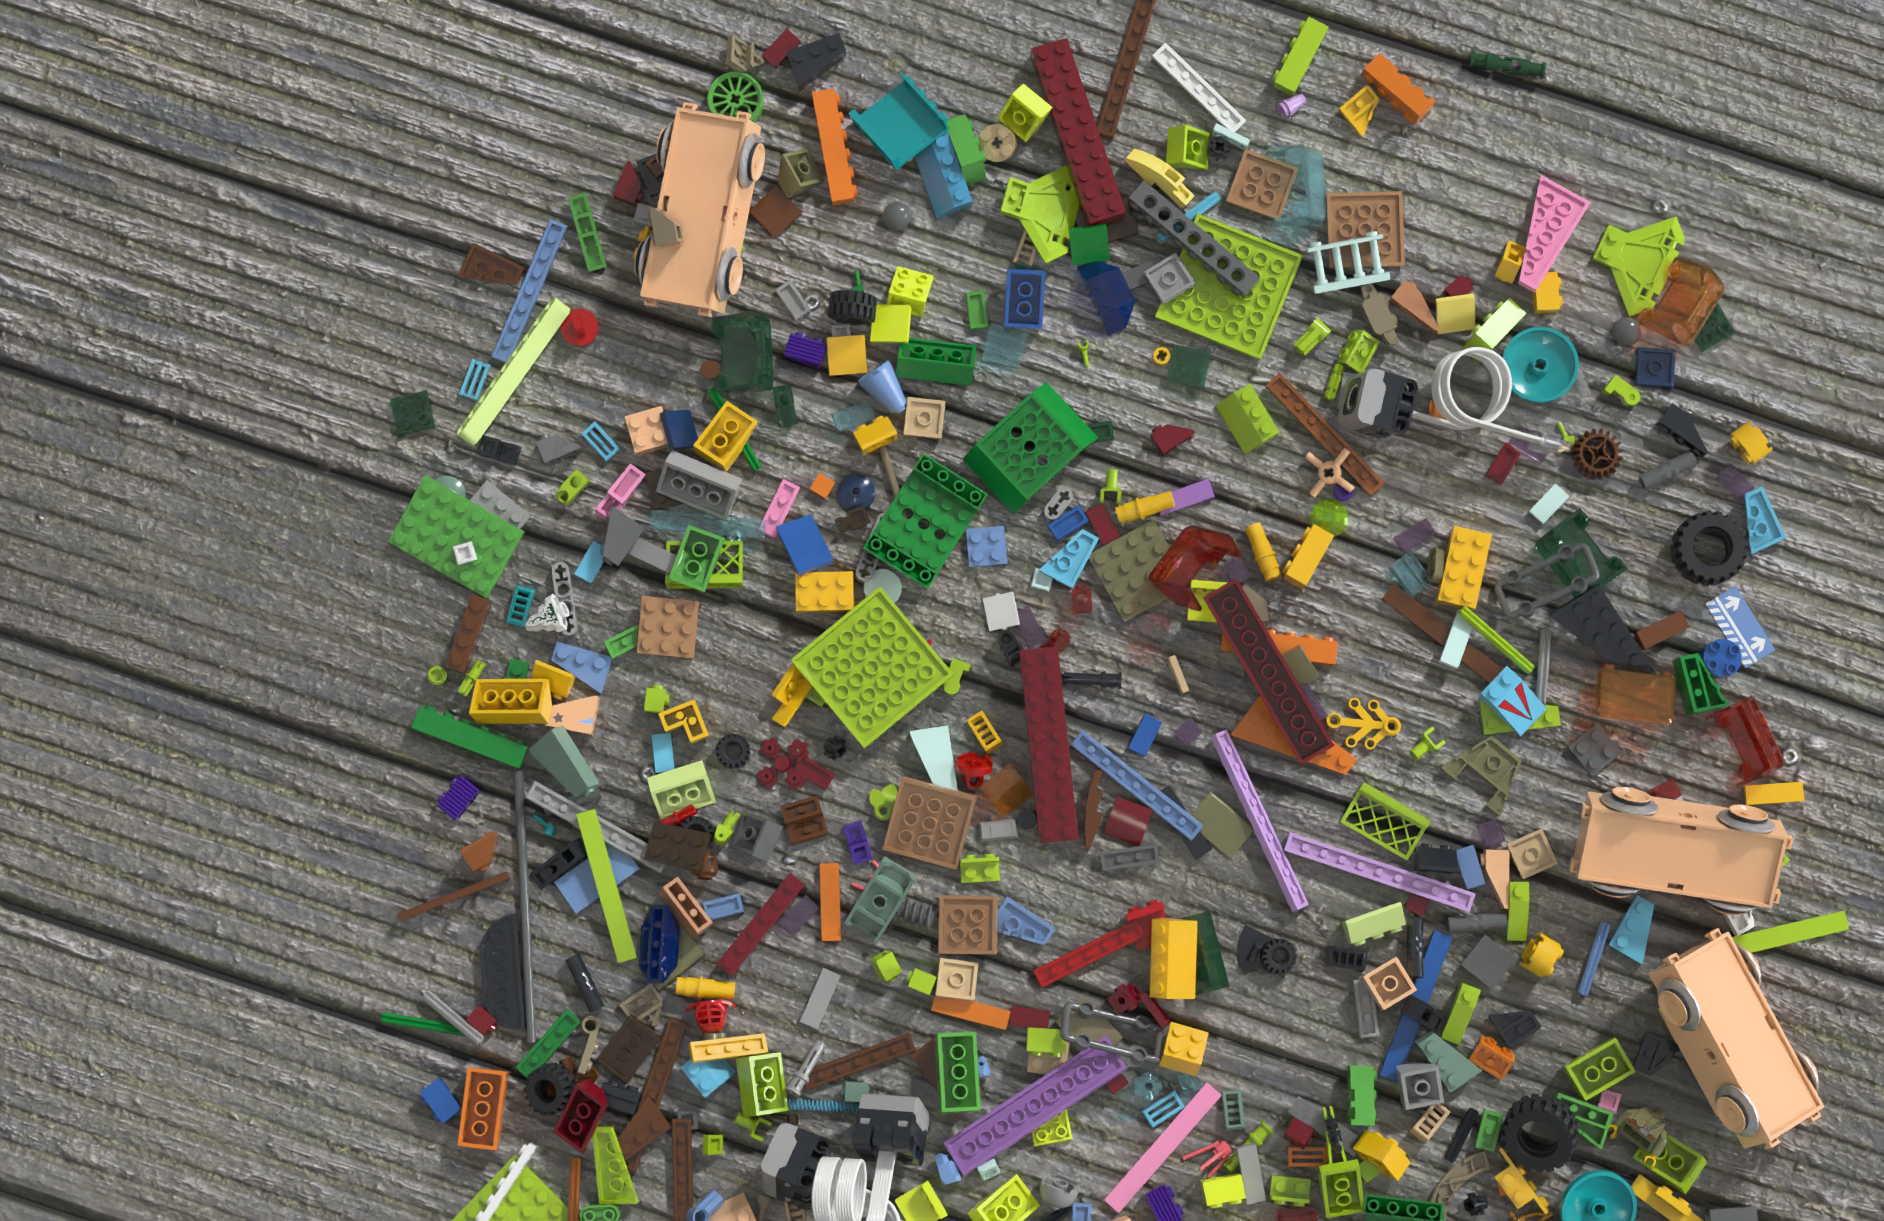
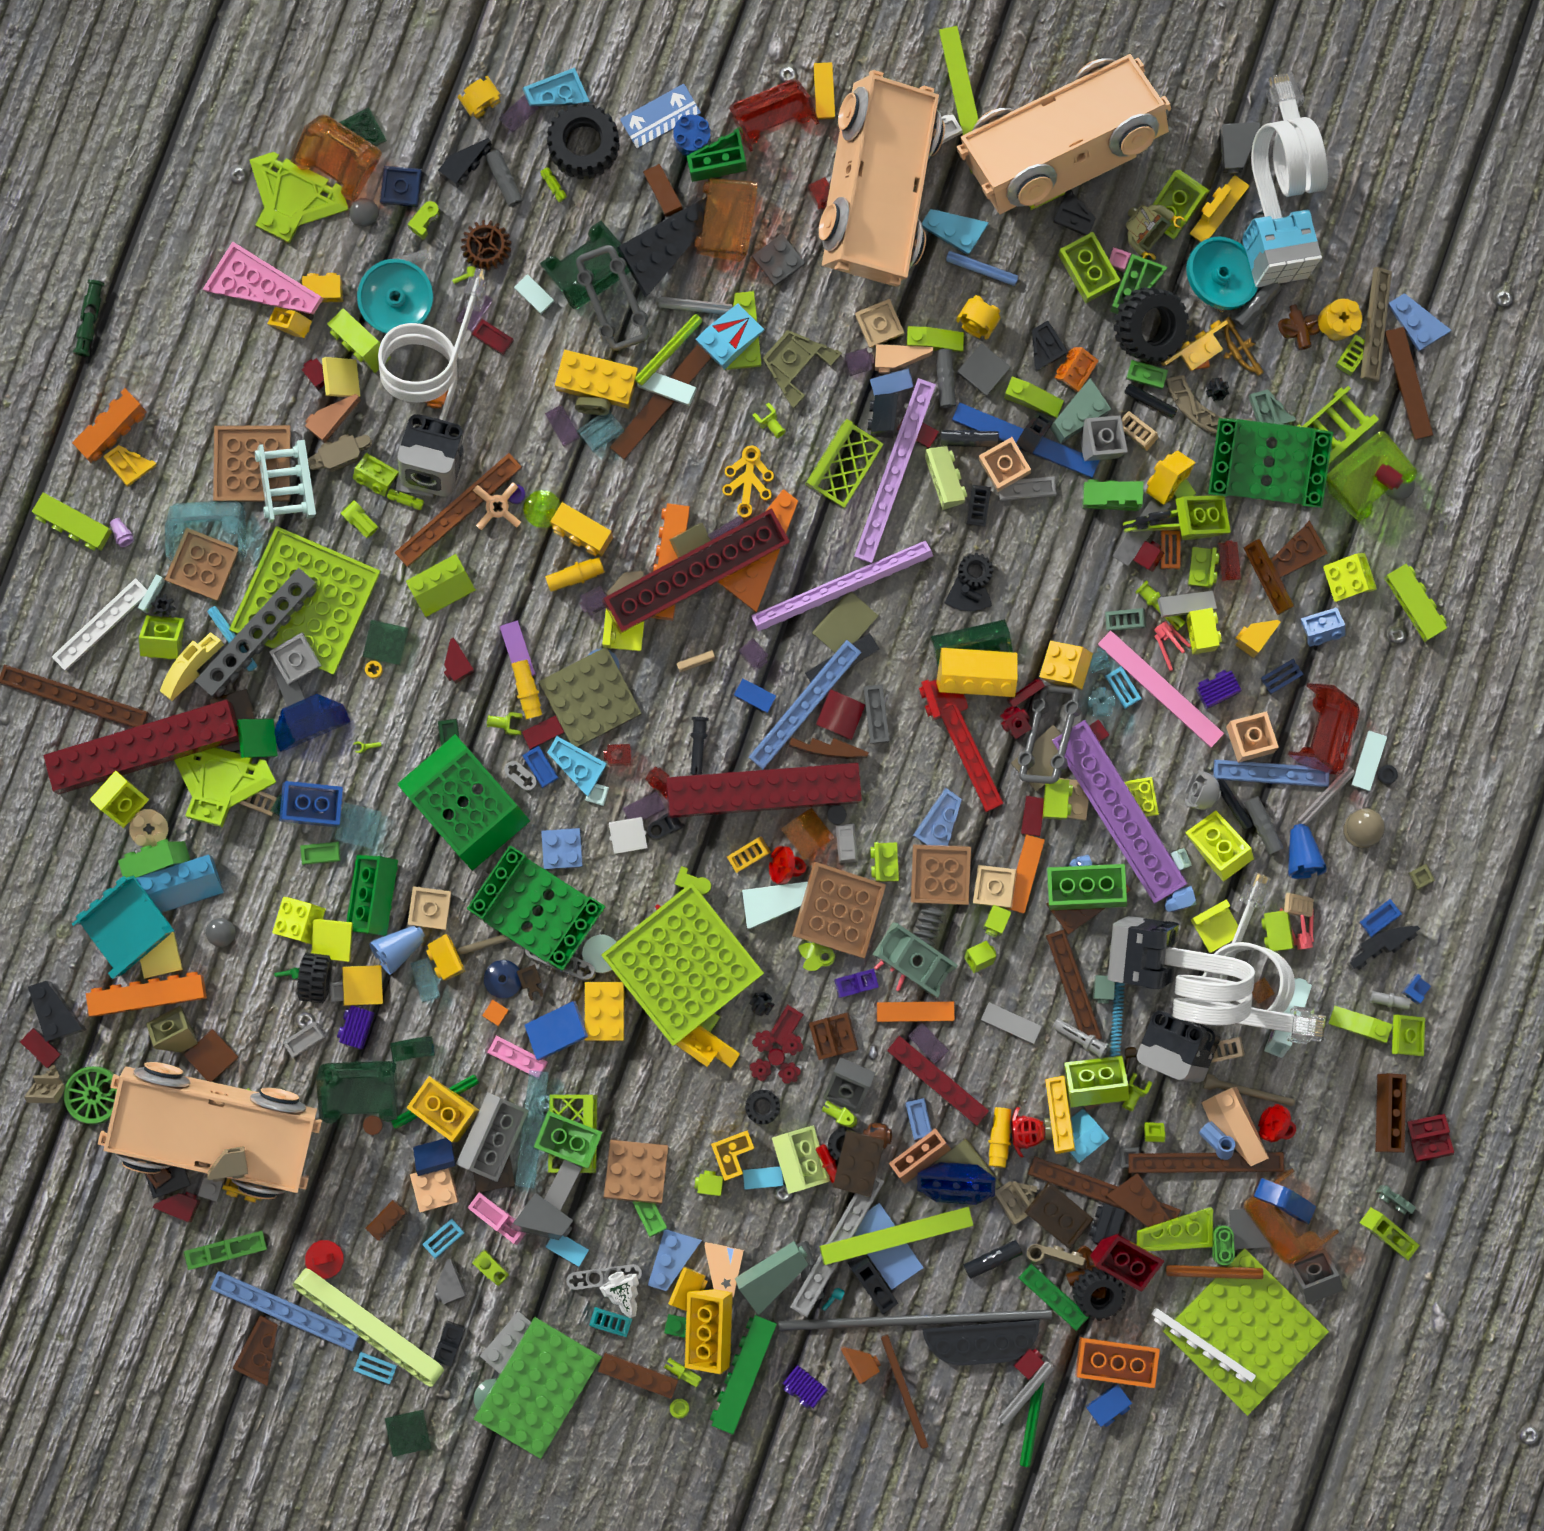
camera: 85 degrees left, 0 degrees up
white tile [453,541,477,565] -> none
clear red windscreen [1149,526,1242,611] -> none
none -> light yellow tile [140,932,183,979]
none -> reddish brown brick [365,1200,407,1241]
none -> lime axle [540,167,567,202]

